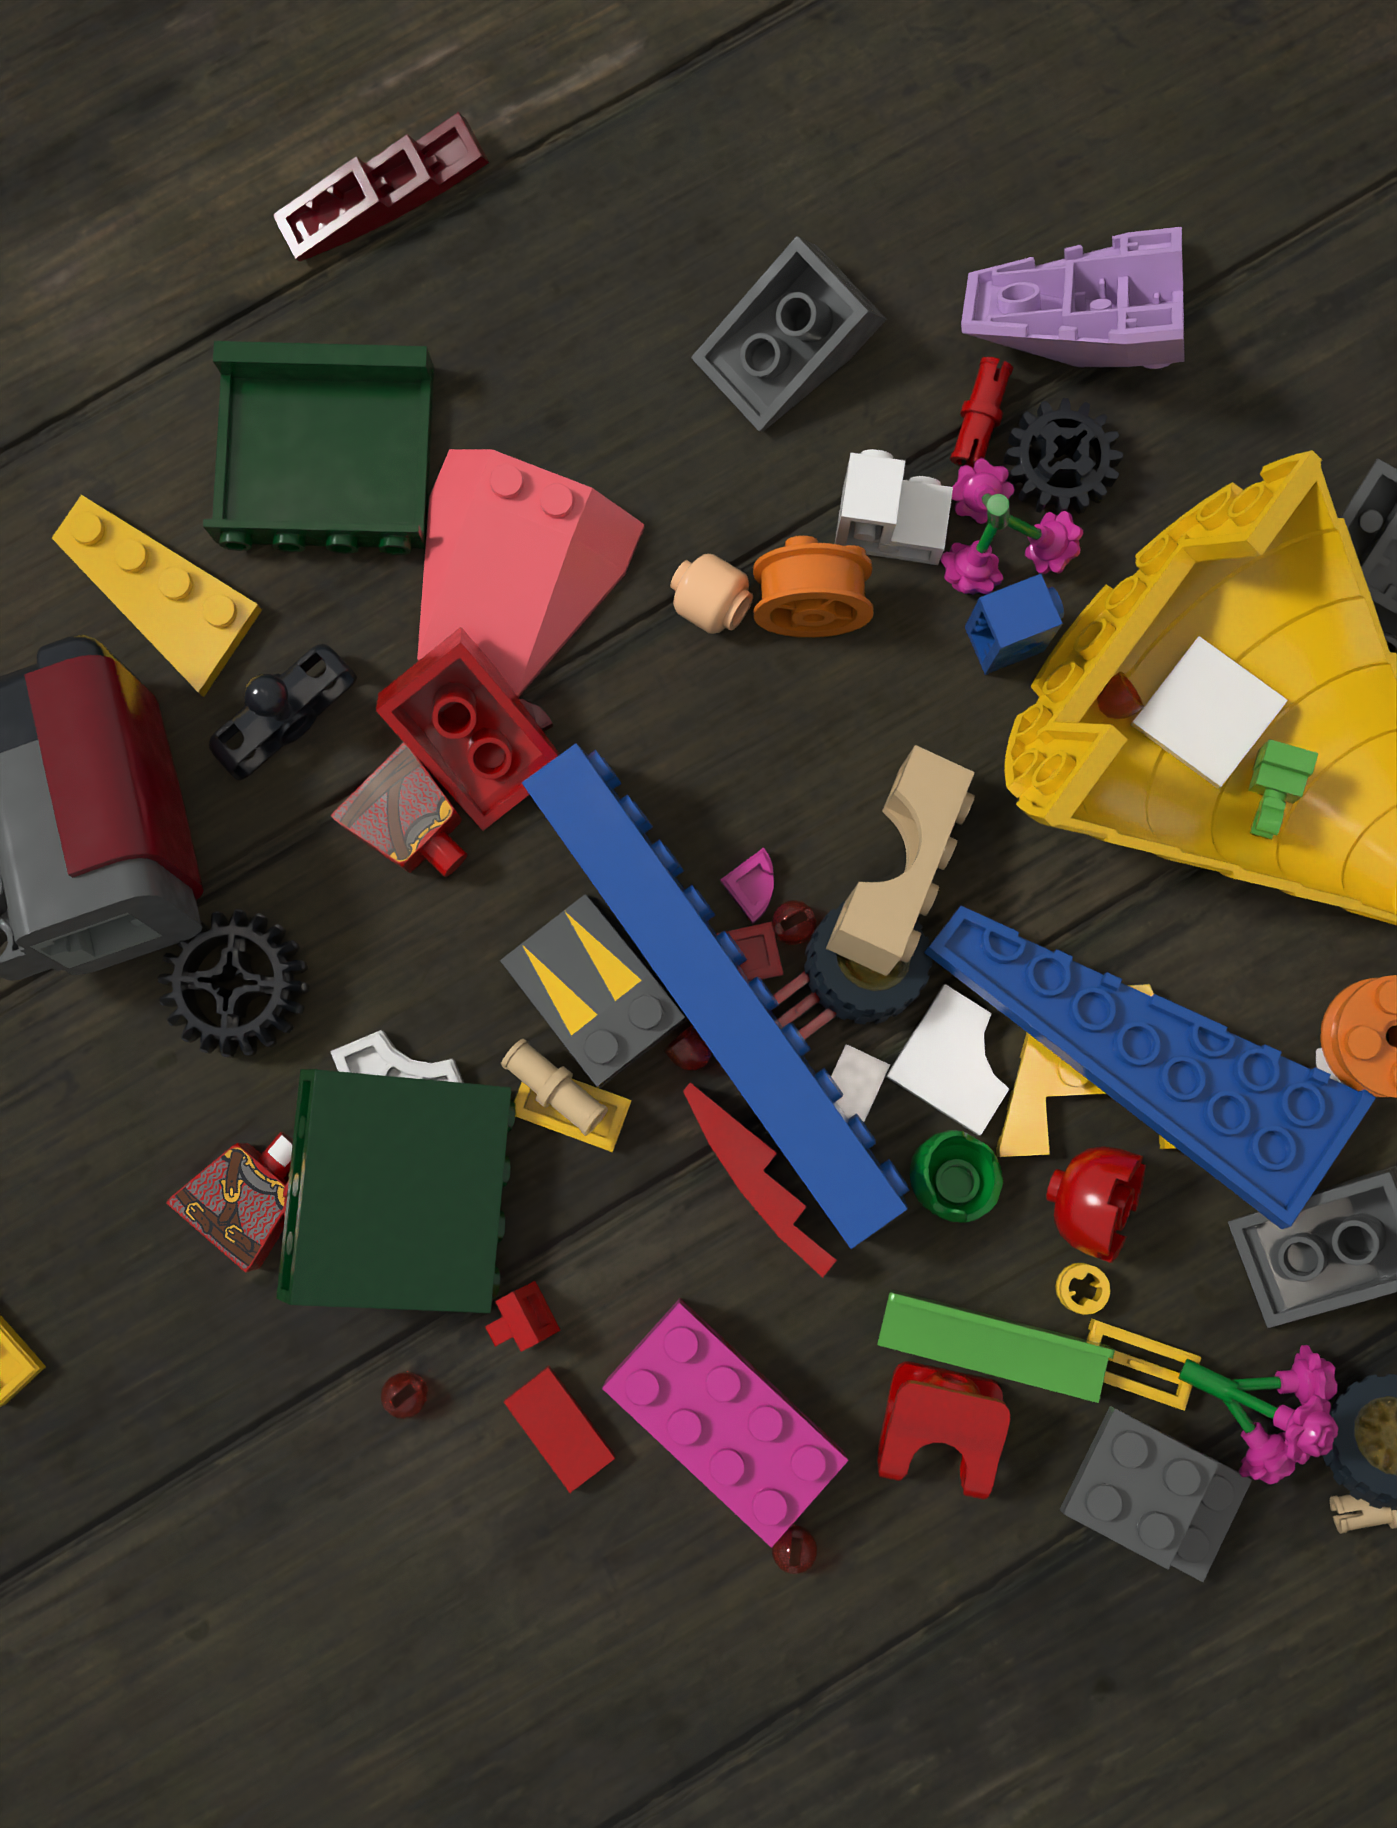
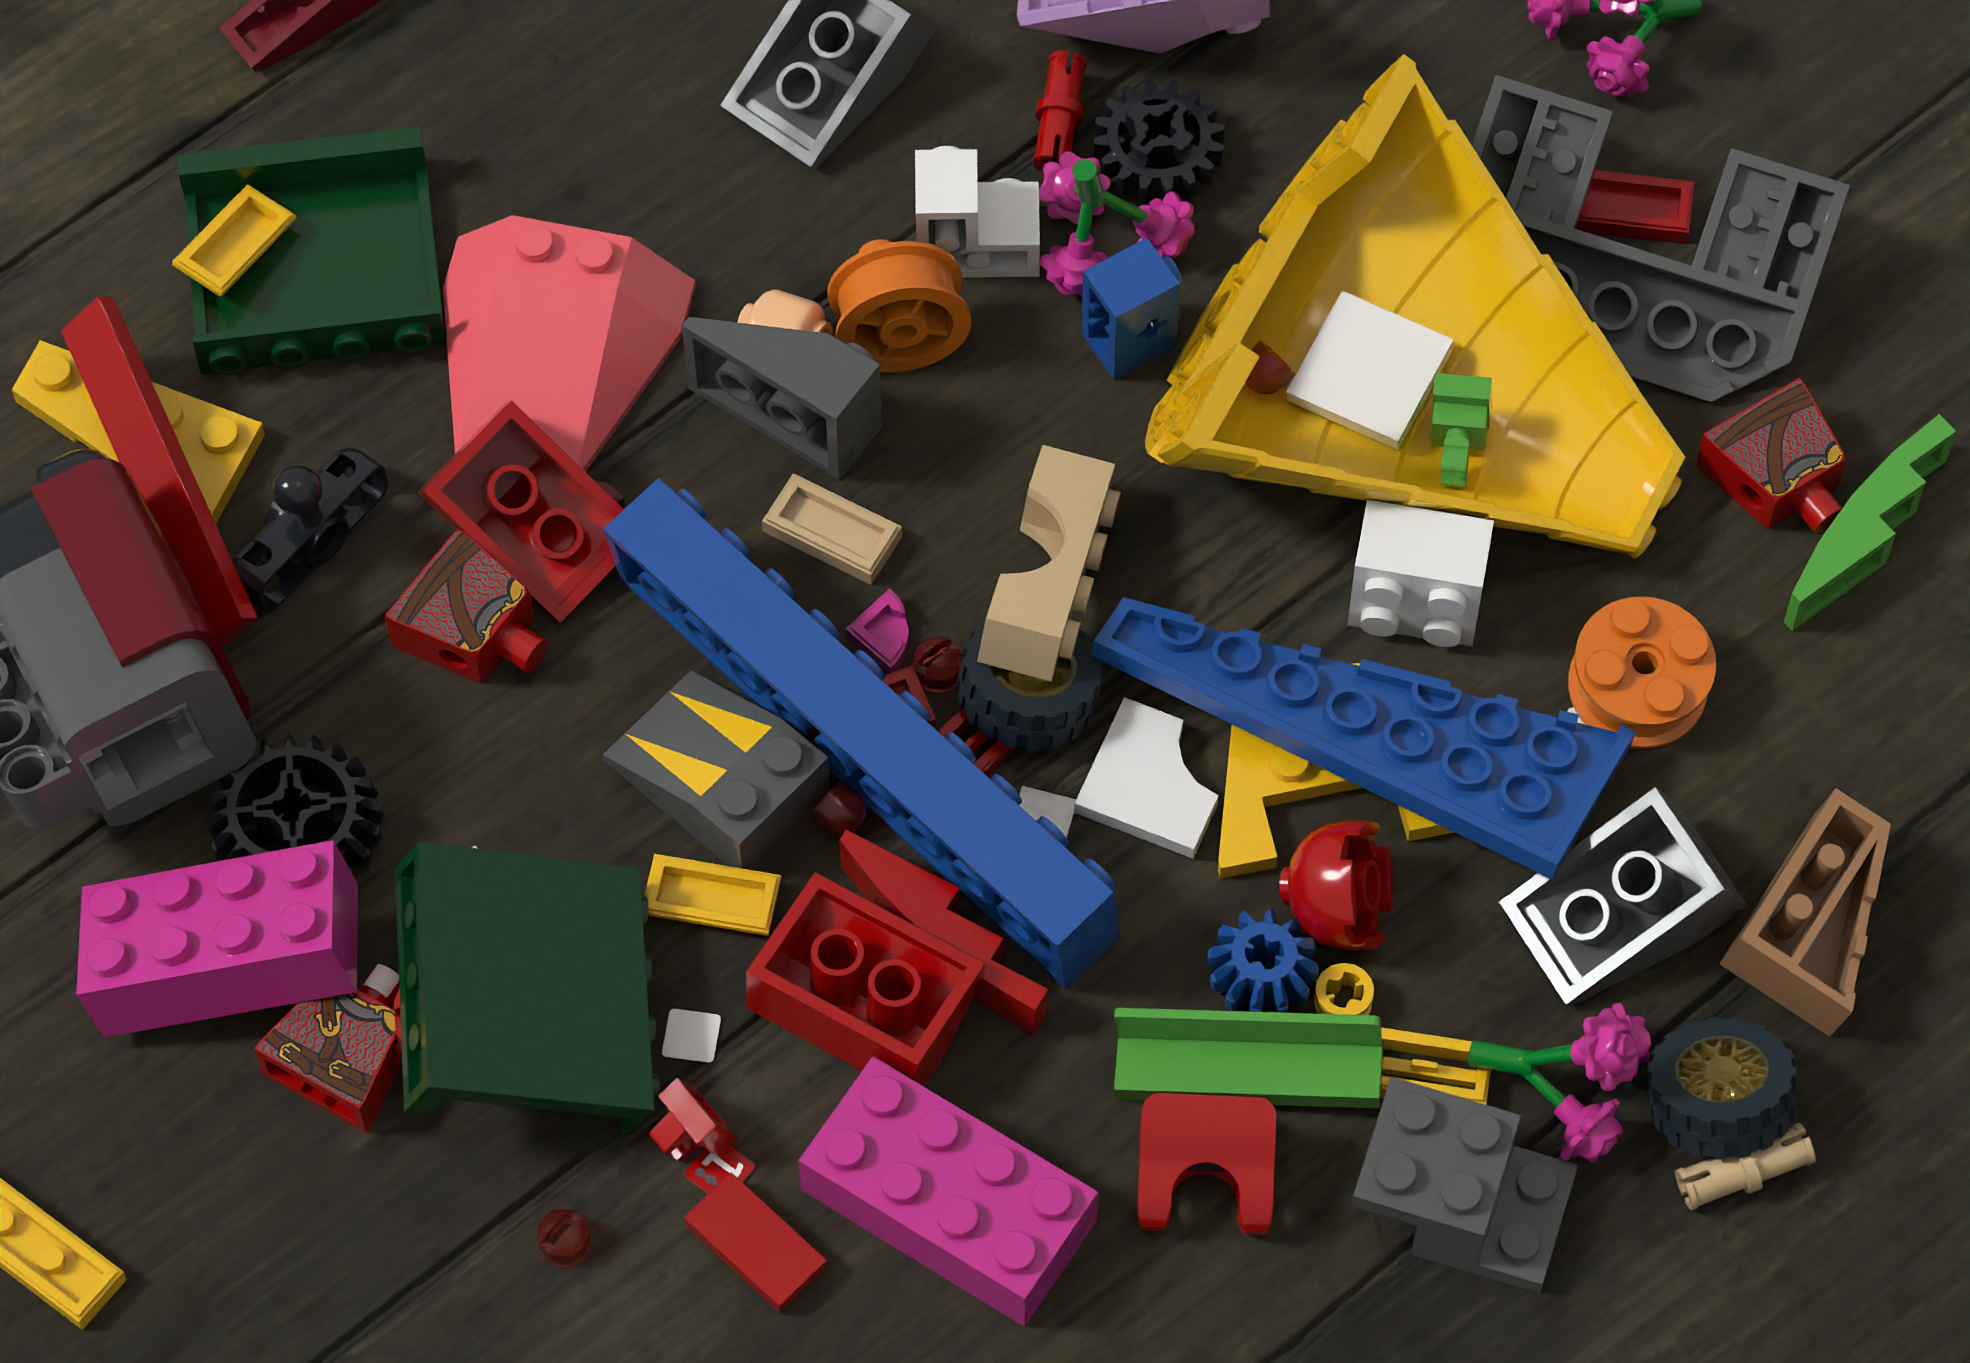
camera: 10 degrees left, 20 degrees down
tan pin [501,1038,608,1136] -> none
clear red hinge [772,1525,817,1574] -> none
green hair [910,1130,1003,1223] -> none
none -> red tile [61,297,258,648]
none -> dark pink brick [76,840,358,1038]
none -> yellow tile [172,184,296,297]
none -> white sticker [662,1009,721,1063]
none -> dark grey slope [682,317,882,480]
none -> red sticker [684,1146,755,1194]
none -> red slope [746,872,985,1087]
none -> tan tile [762,473,902,585]
none -> blue gear [1207,907,1319,1013]
none -> white brick [1347,499,1494,647]

